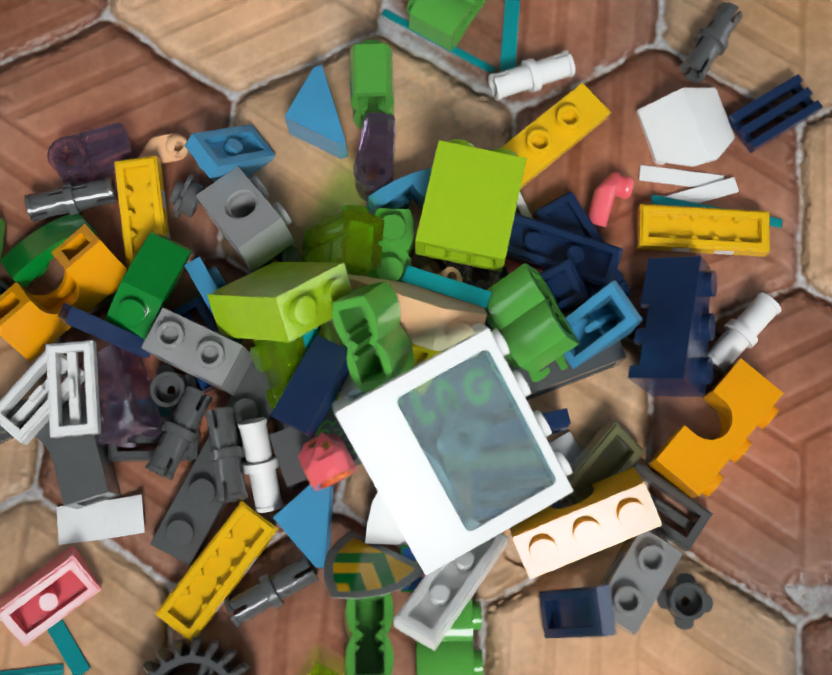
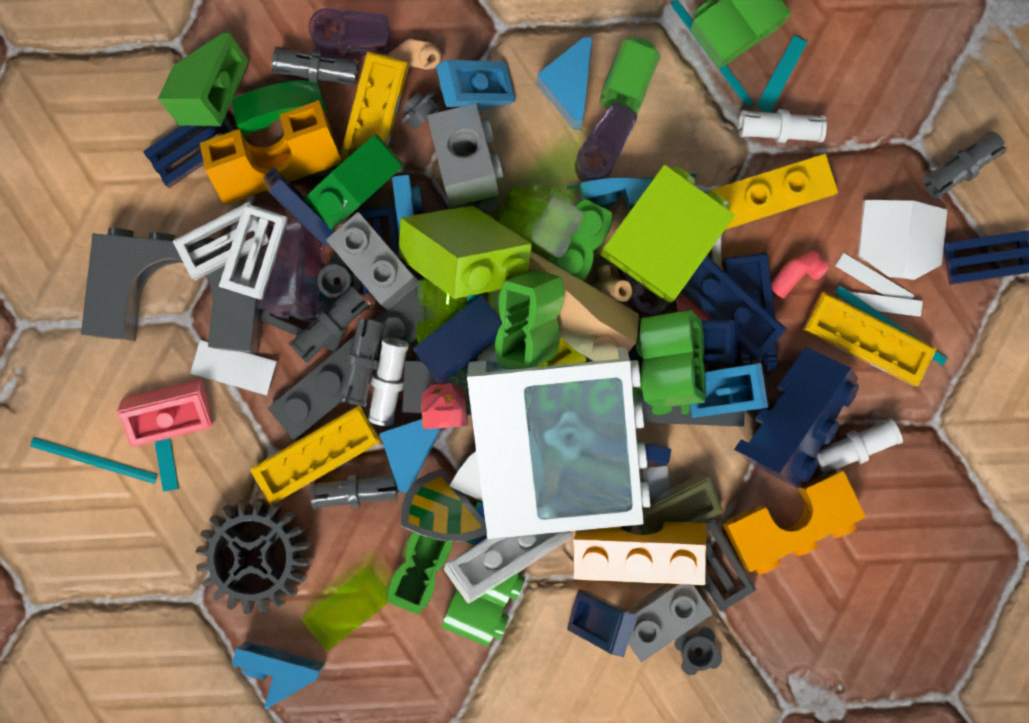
camera: 25 degrees right, 10 degrees up
teal piece [402,265,492,308] -> none

